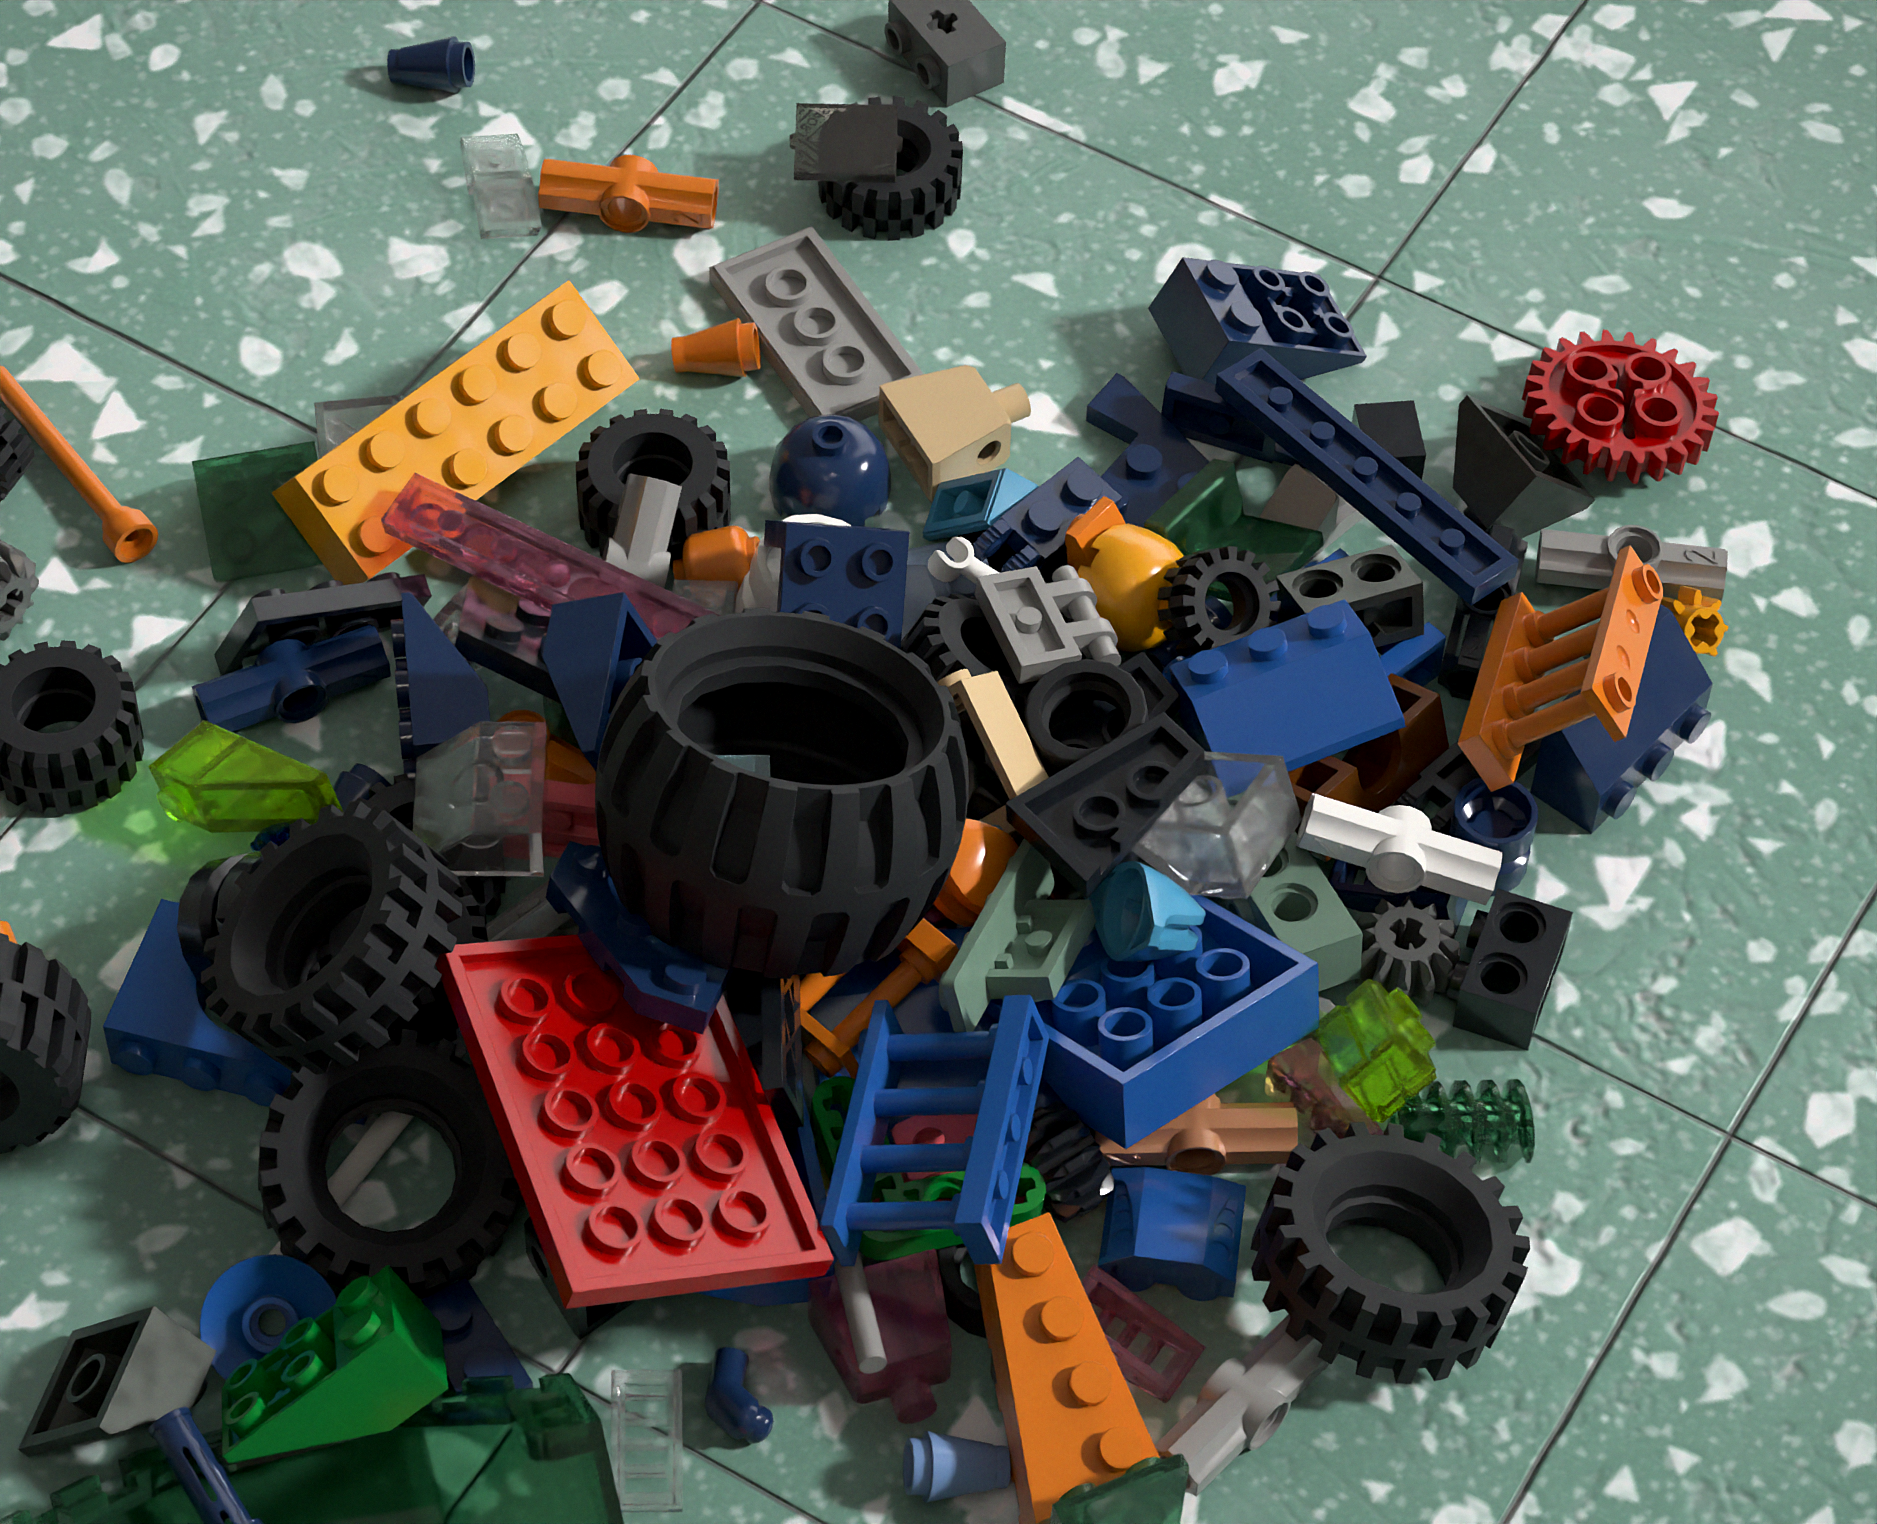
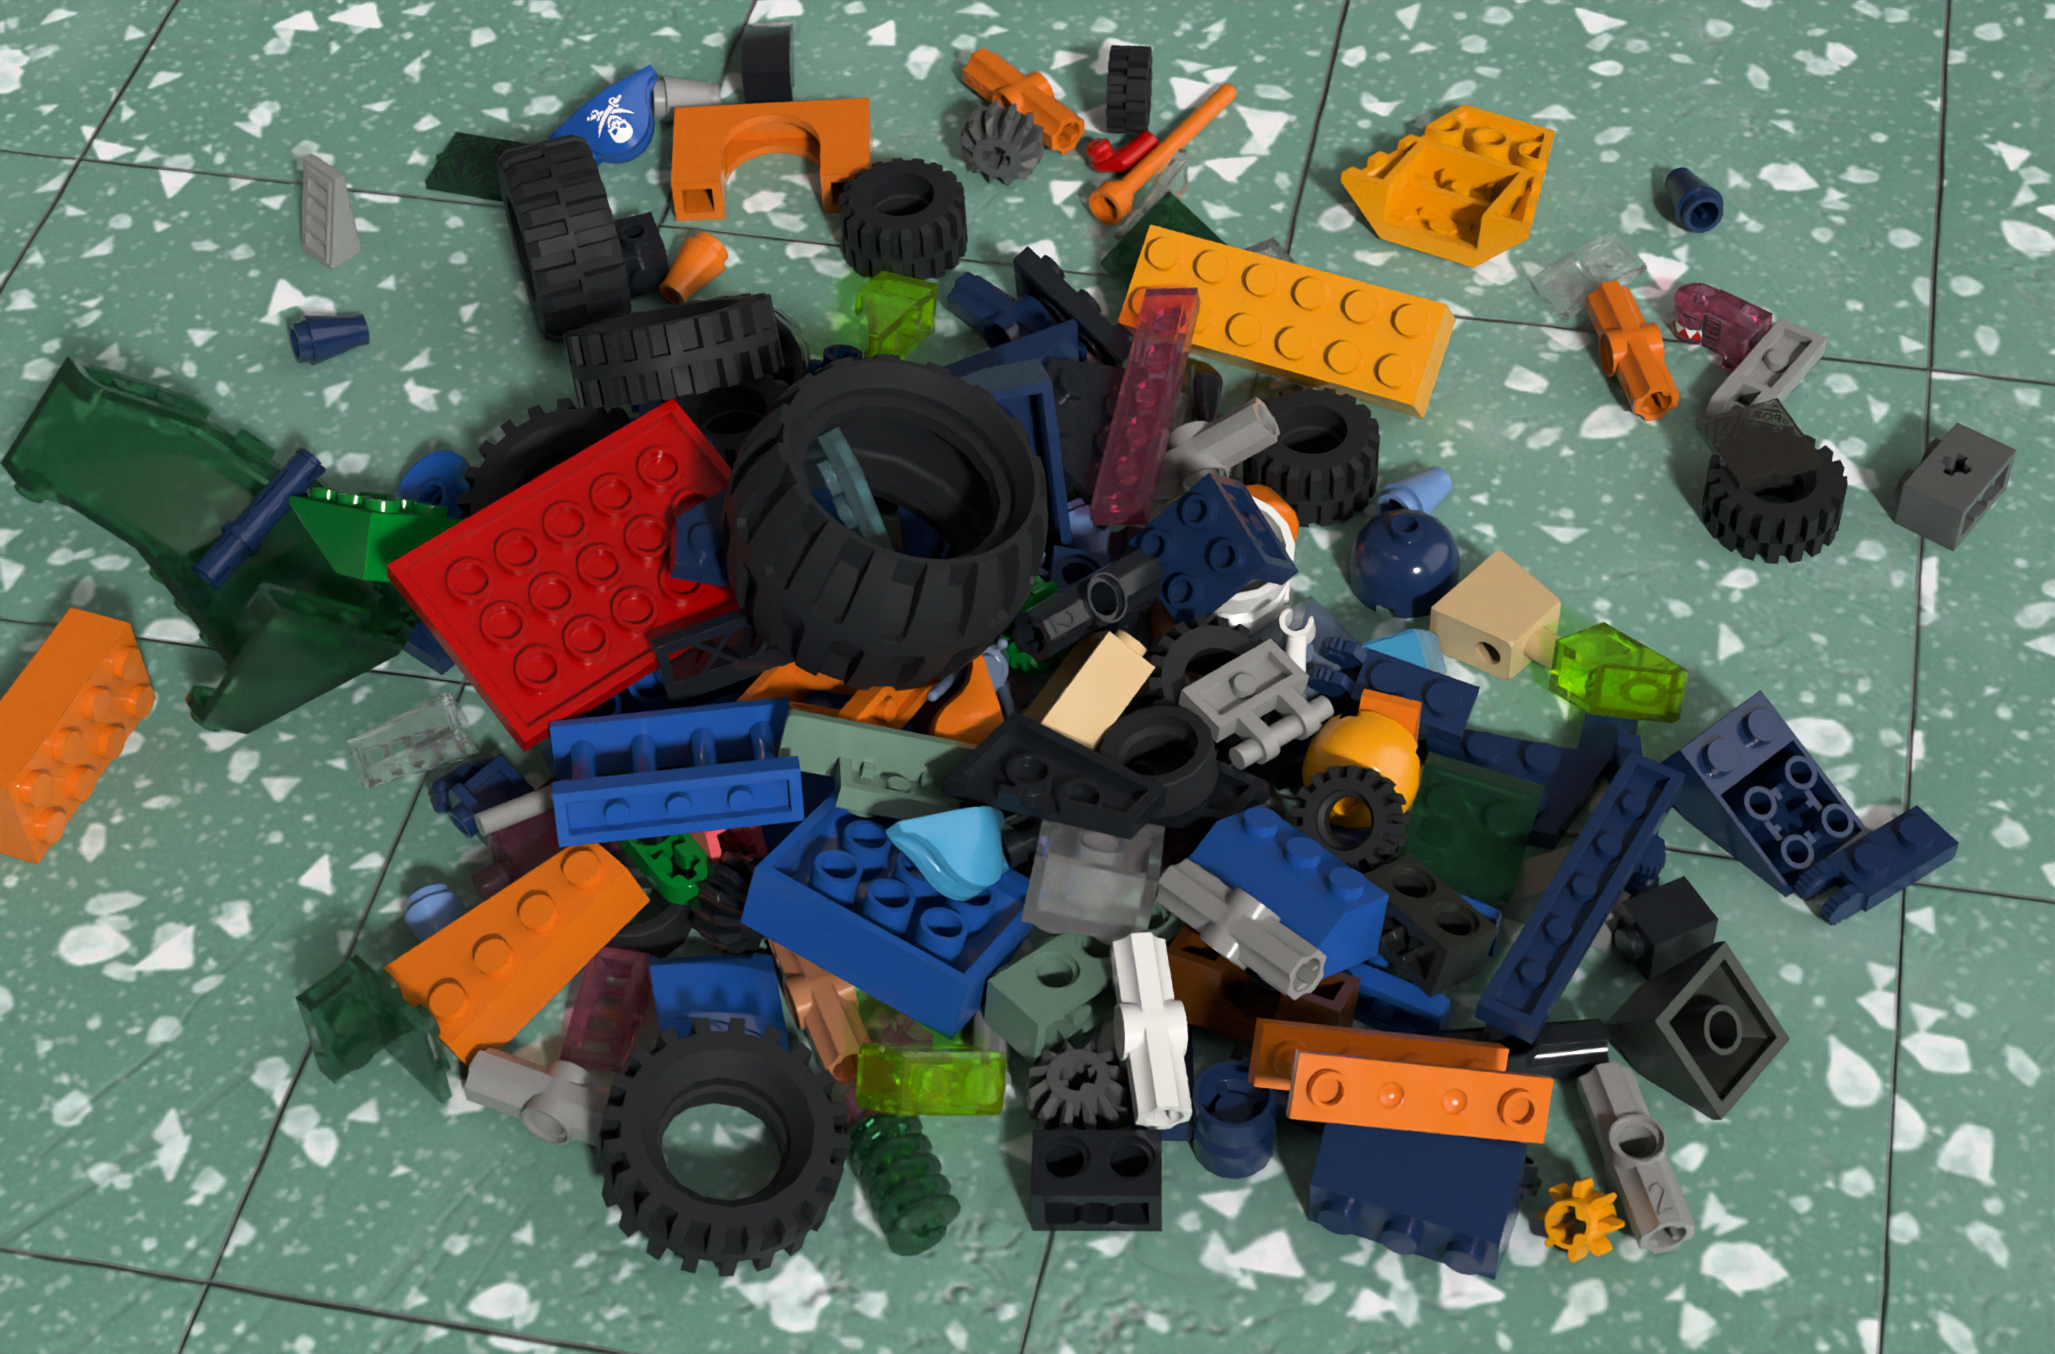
camera: 75 degrees right, 5 degrees down
pearl dark grey slope [18,1306,216,1457] -> none
orange cone [671,318,761,377] -> none
light grey tile [709,226,923,422] -> none
red gear [1521,330,1719,484] -> none
none -> dark blue bracket [447,753,535,846]
none -> red arm [1085,130,1159,173]
none -> clear slope [1114,148,1188,247]
none -> light grey piece [1155,858,1327,1001]
none -> light orange wedge [1341,104,1555,268]
none -> medium blue cone [1376,467,1452,515]
none -> clear neon green slope [1548,622,1688,723]
none -> clear pink leg [1672,283,1773,373]
none -> light grey plate [1705,318,1827,438]
none -> dark blue hinge [1794,805,1959,925]

